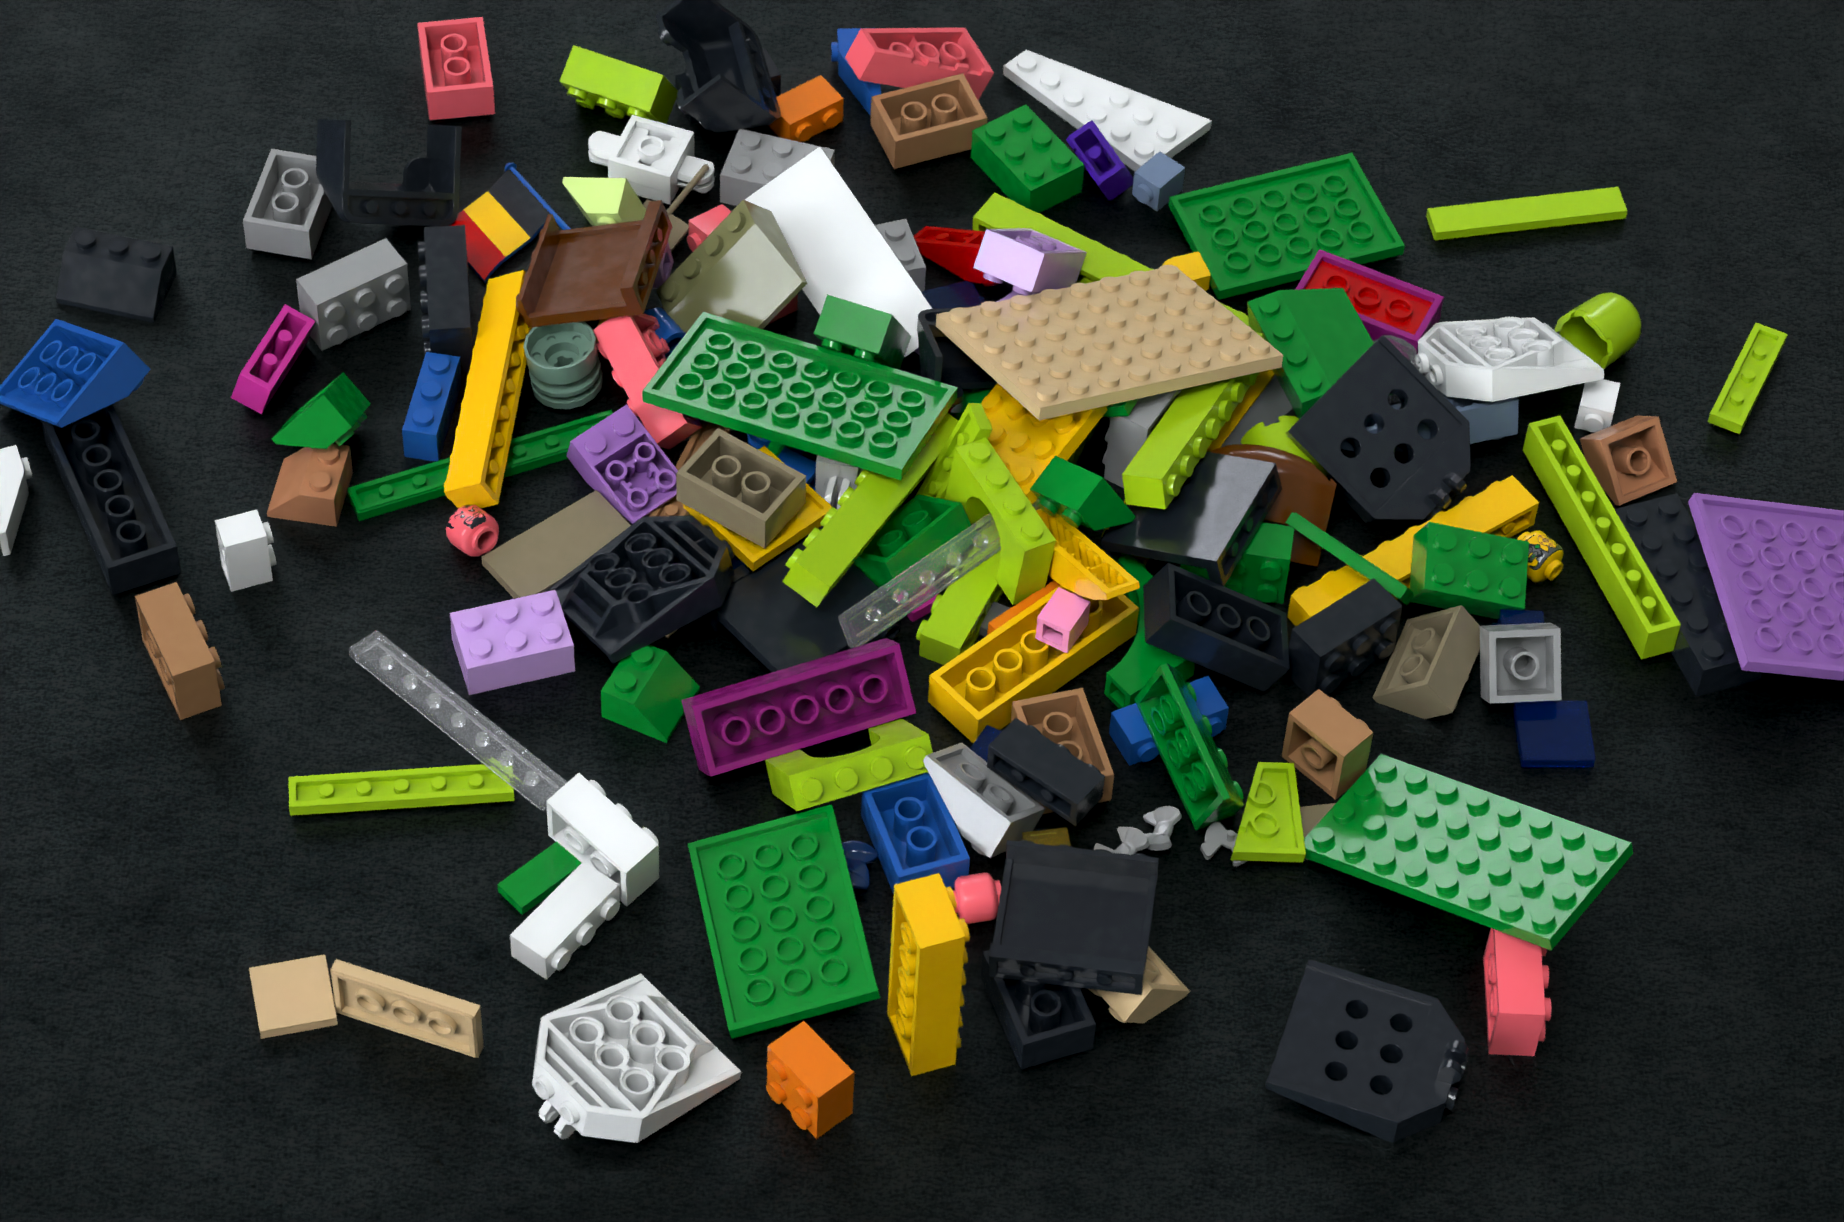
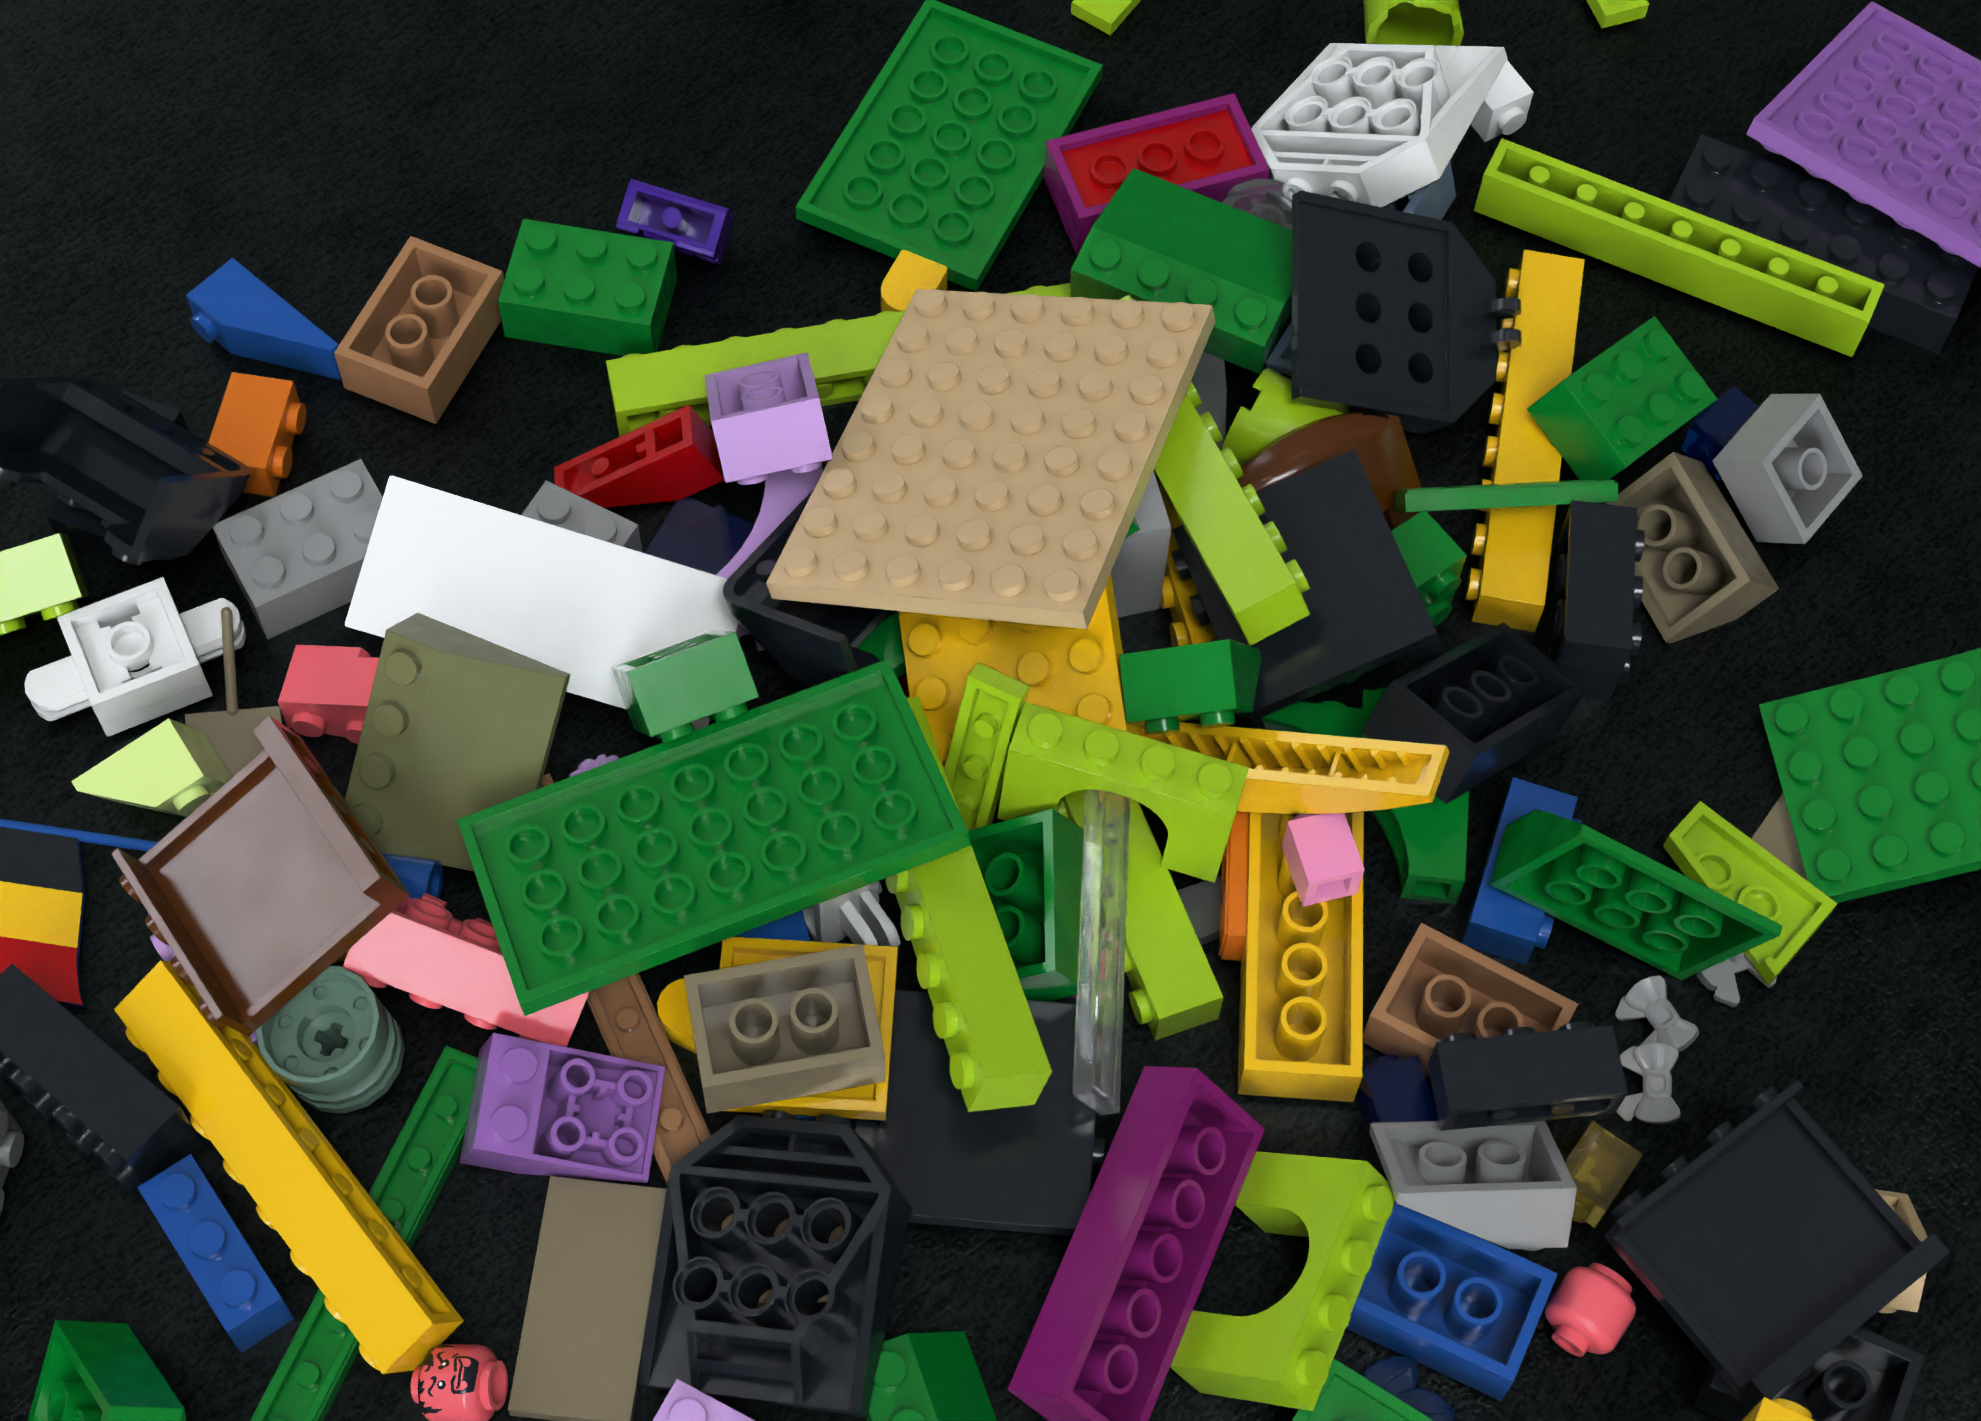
camera: 45 degrees left, 10 degrees up
coral wedge [845,28,994,100] -> none
white wing [1003,50,1212,171] -> none
sand blue brick [1132,151,1185,211] -> none
medium nougat brick [1282,689,1373,800] -> none
clear blue tile [1513,701,1596,767] -> none
yellow head [1517,530,1563,583] -> none
nougat slope [1580,415,1677,505] -> none

